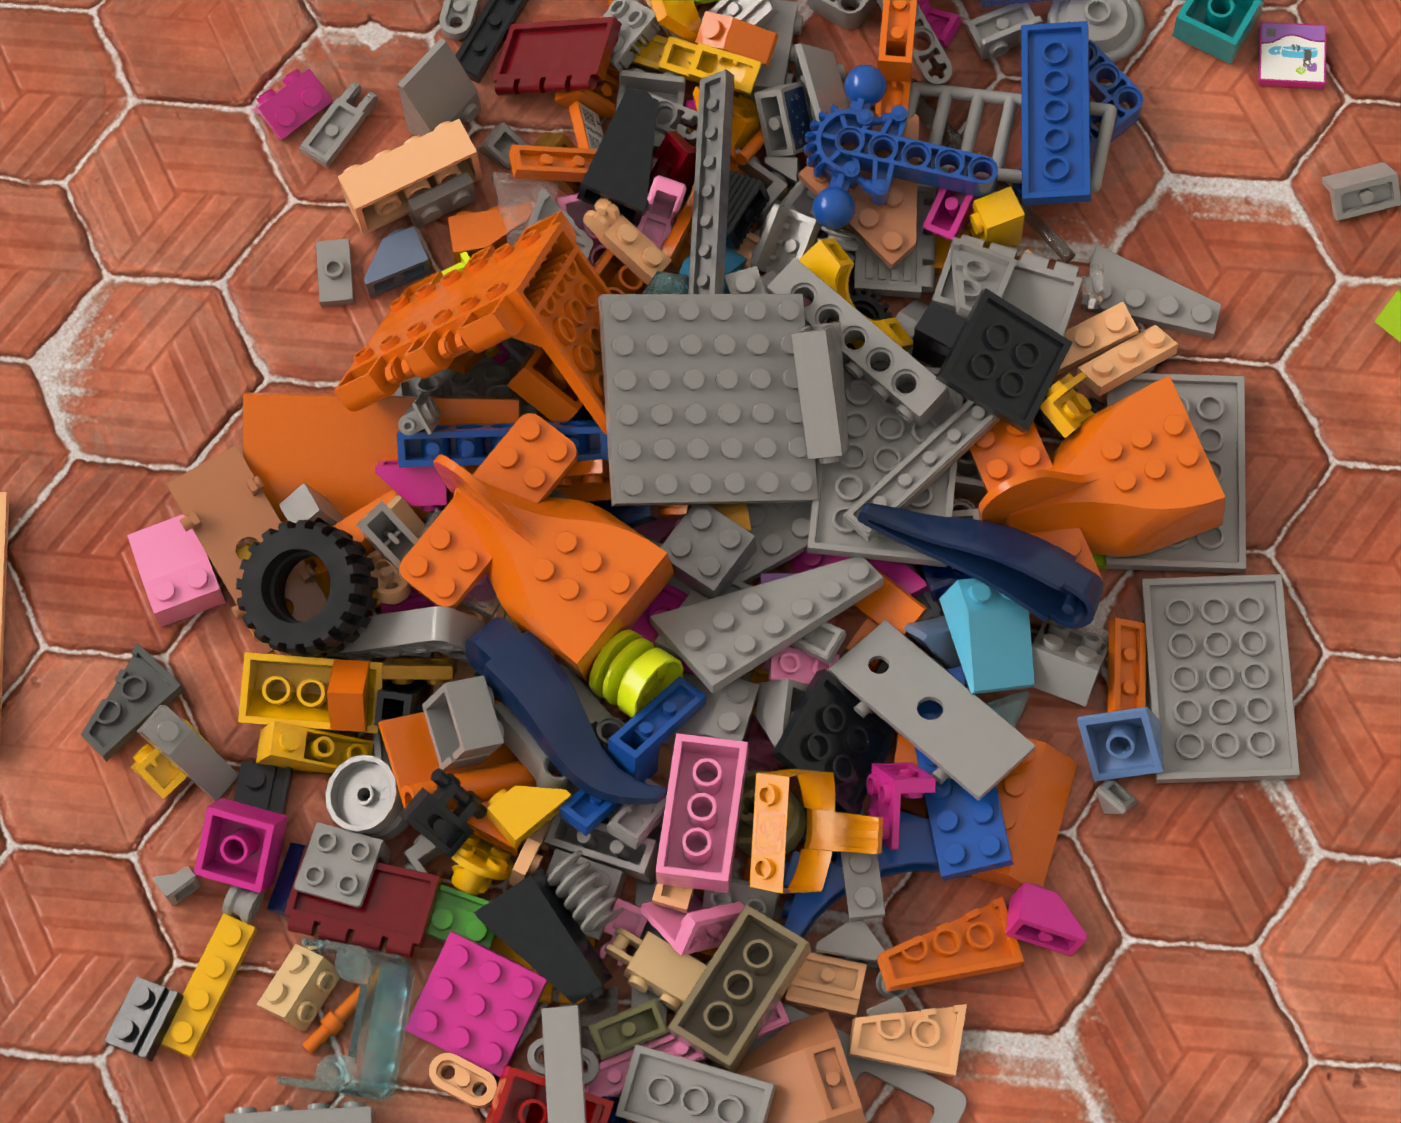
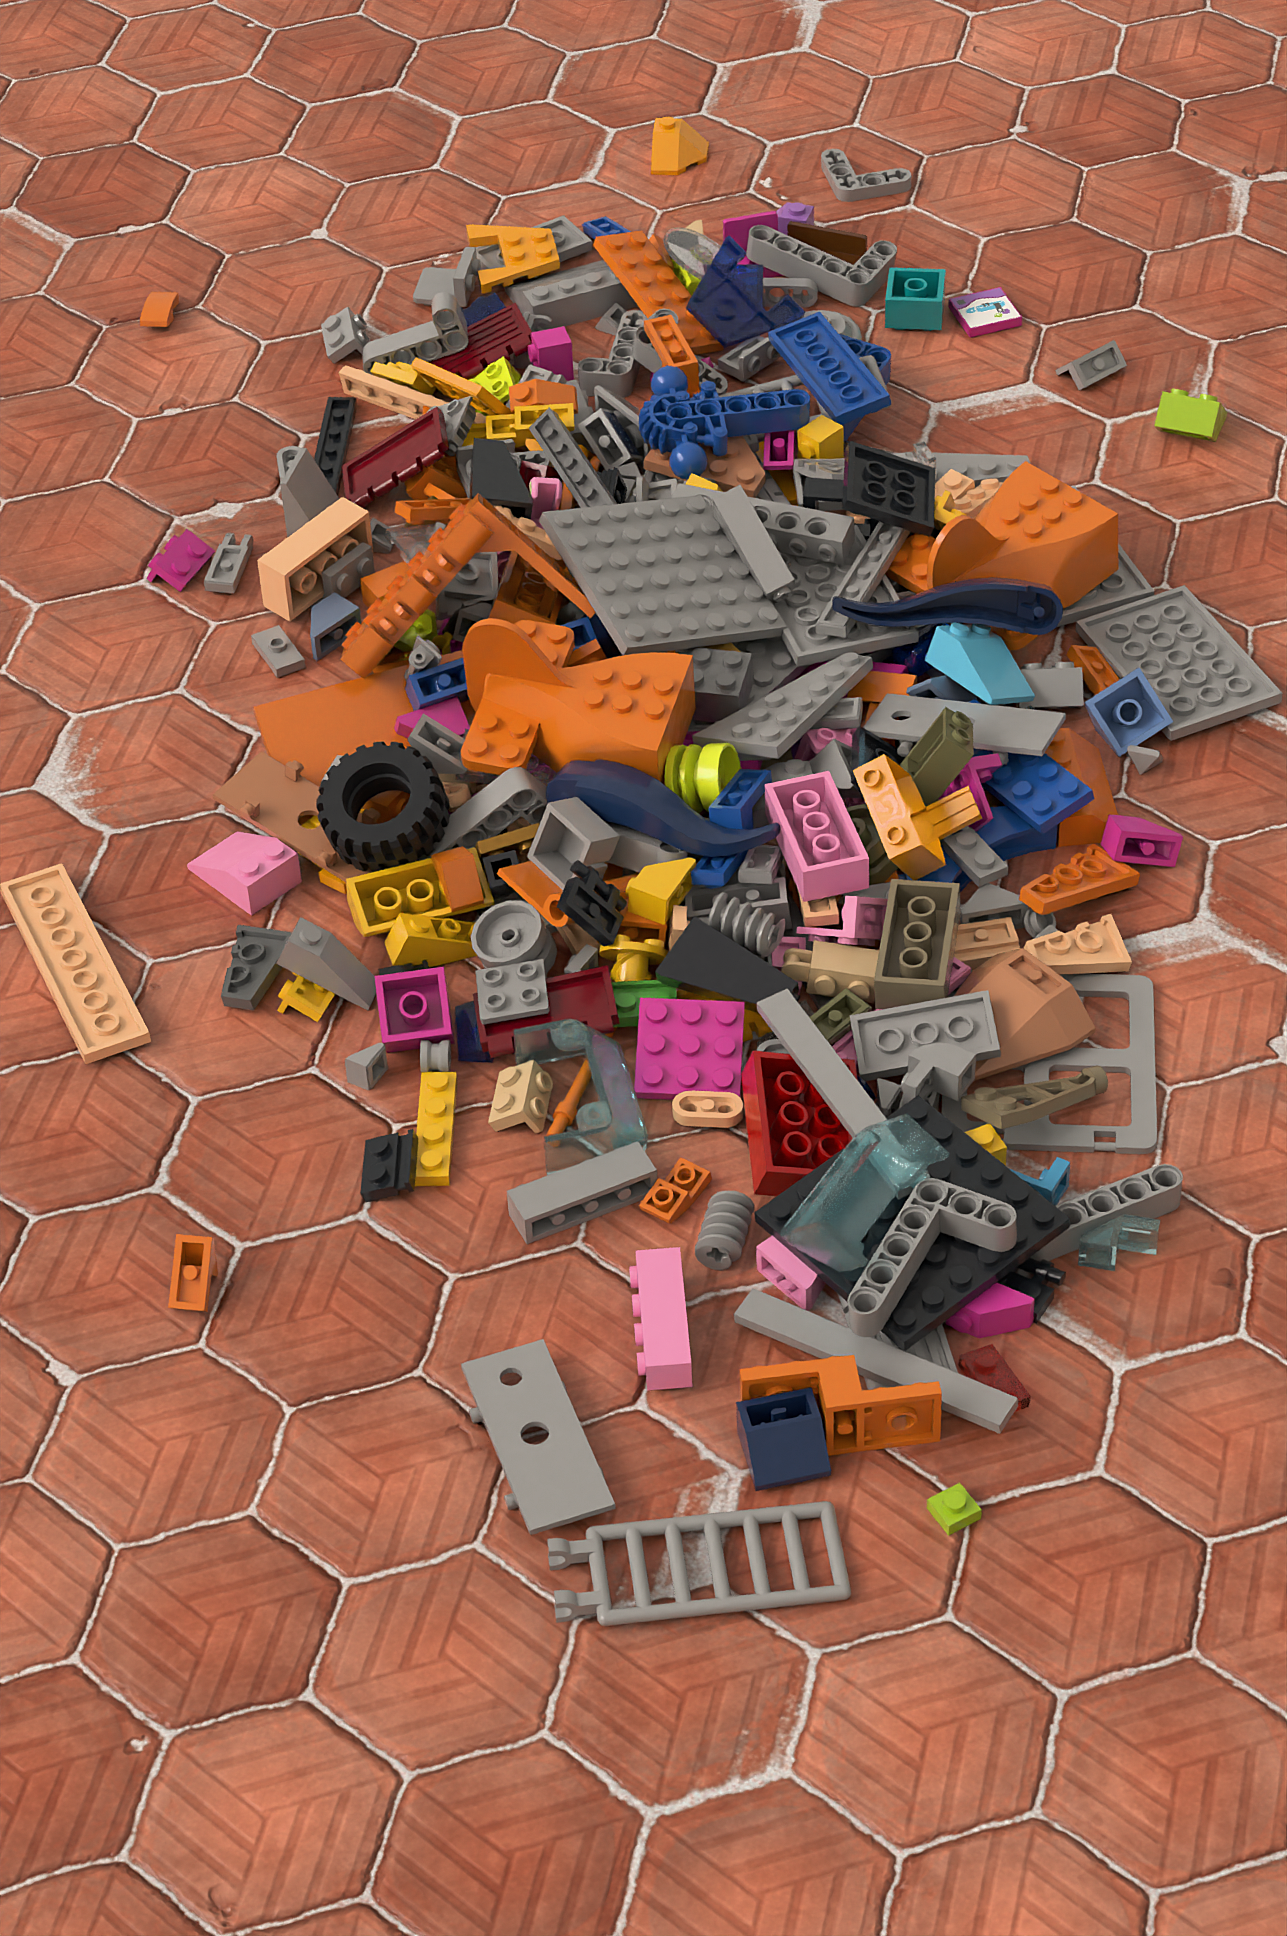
camera: 25 degrees left, 25 degrees down
none -> olive window [900,707,974,807]

